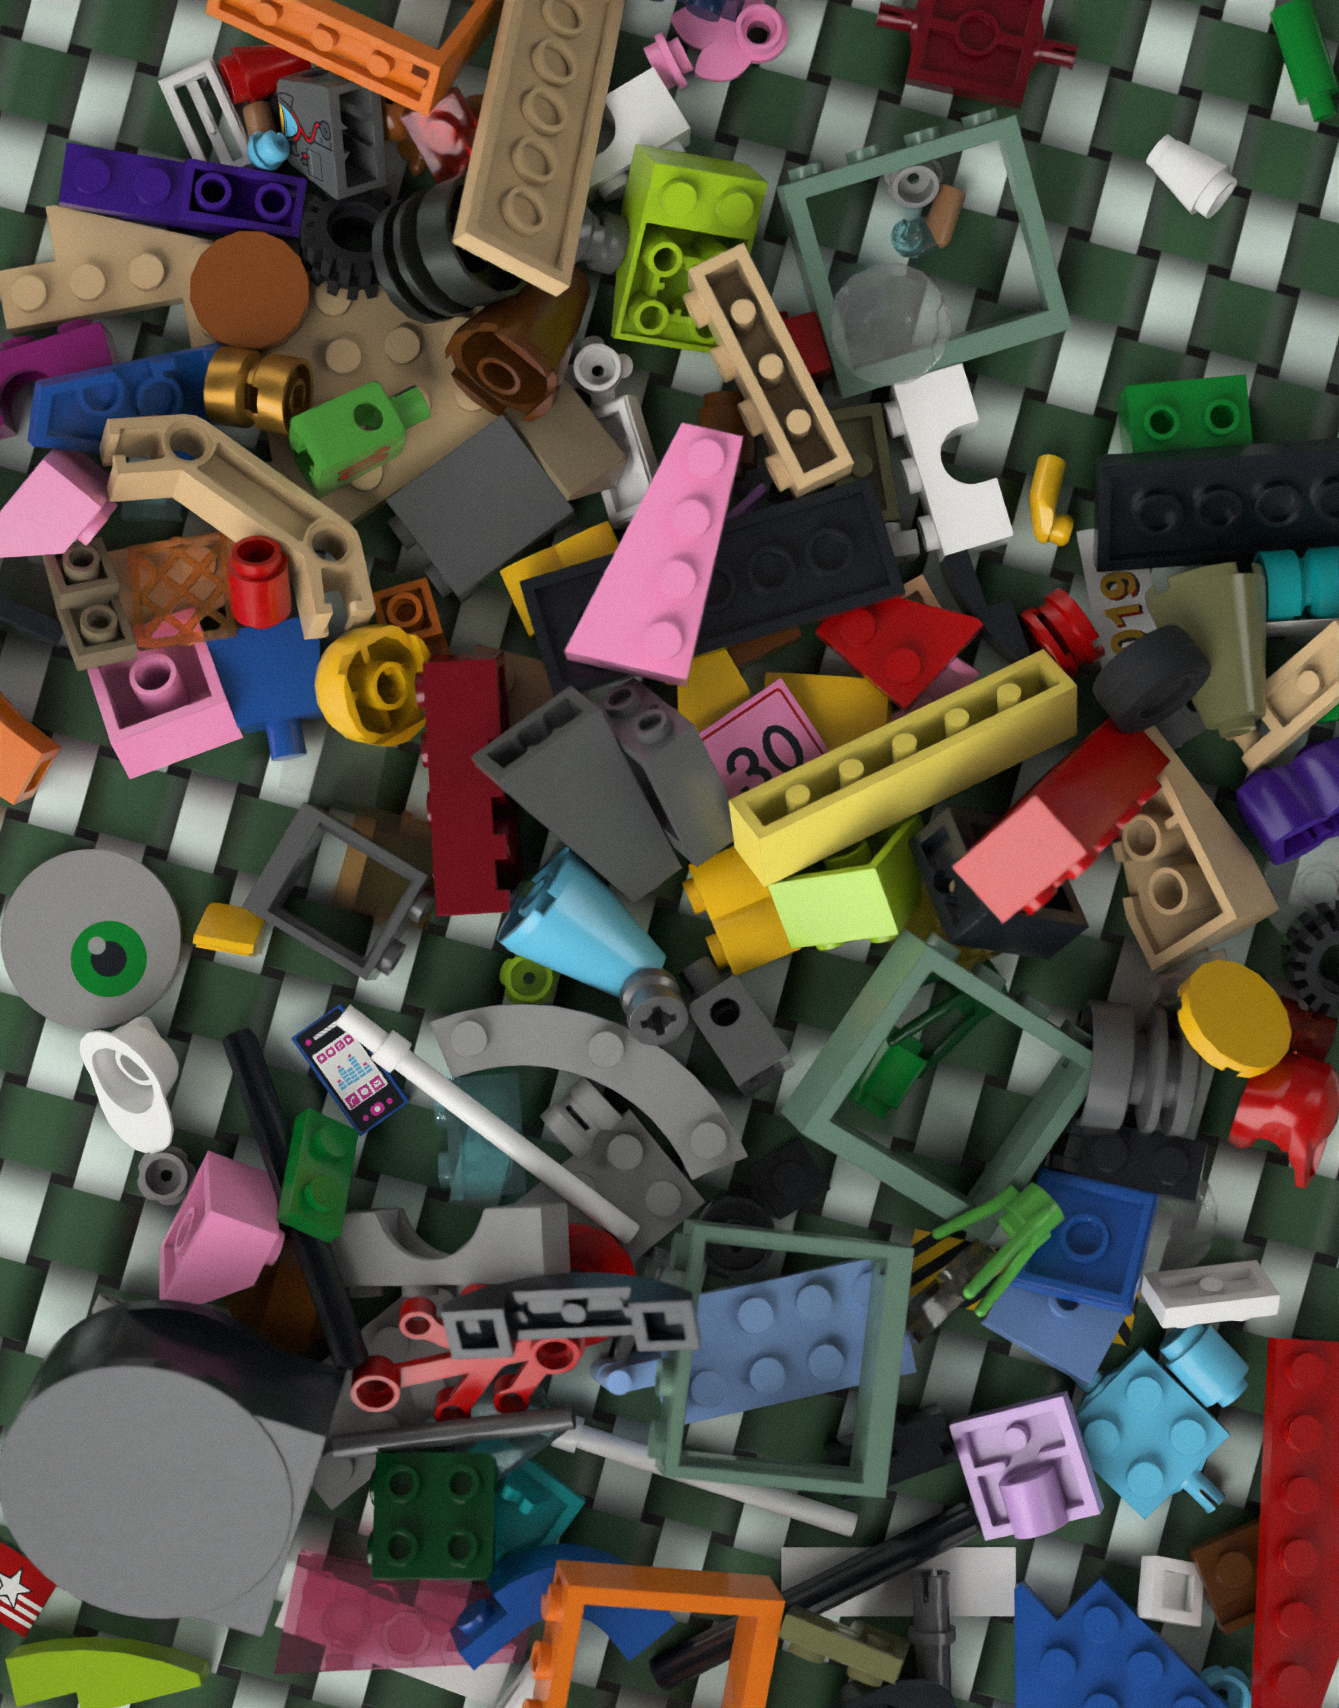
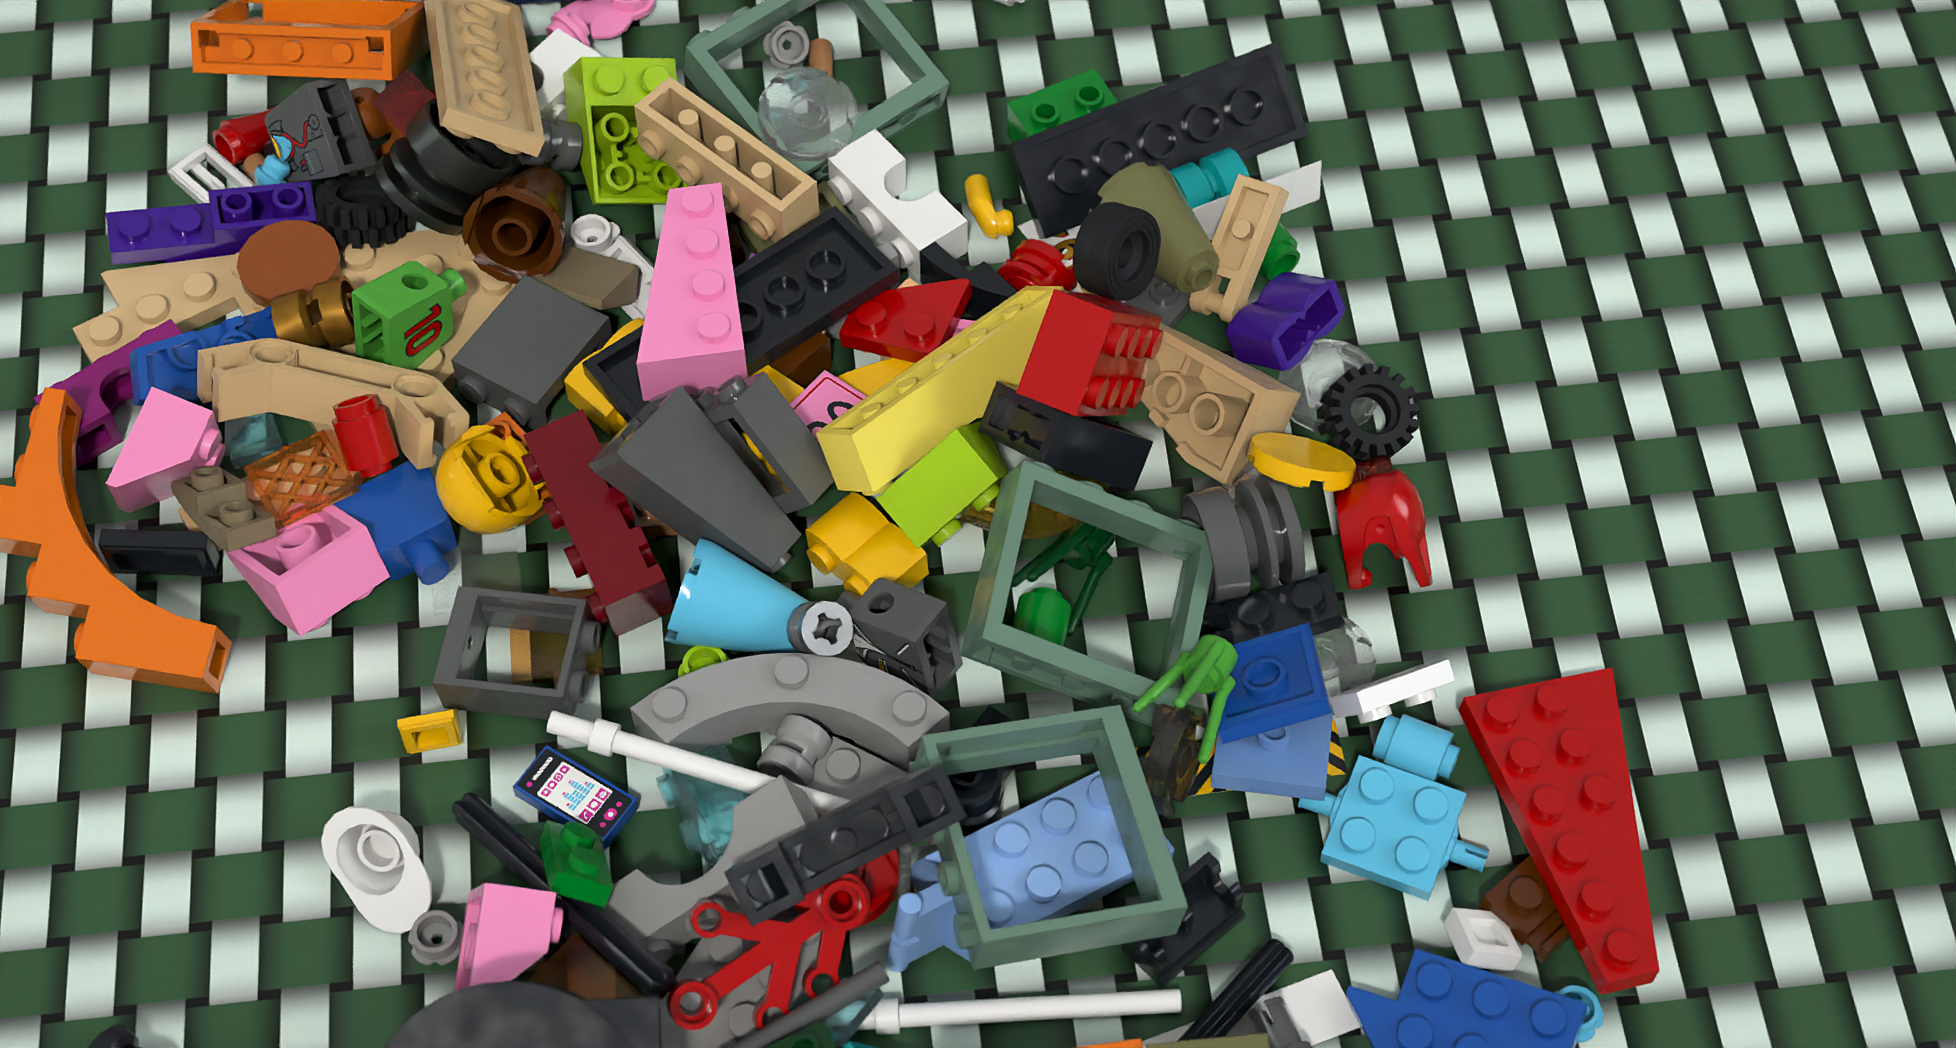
camera: 20 degrees left, 30 degrees down
light grey tile [1,849,183,1029] -> none
lavender plate [949,1391,1104,1541] -> none

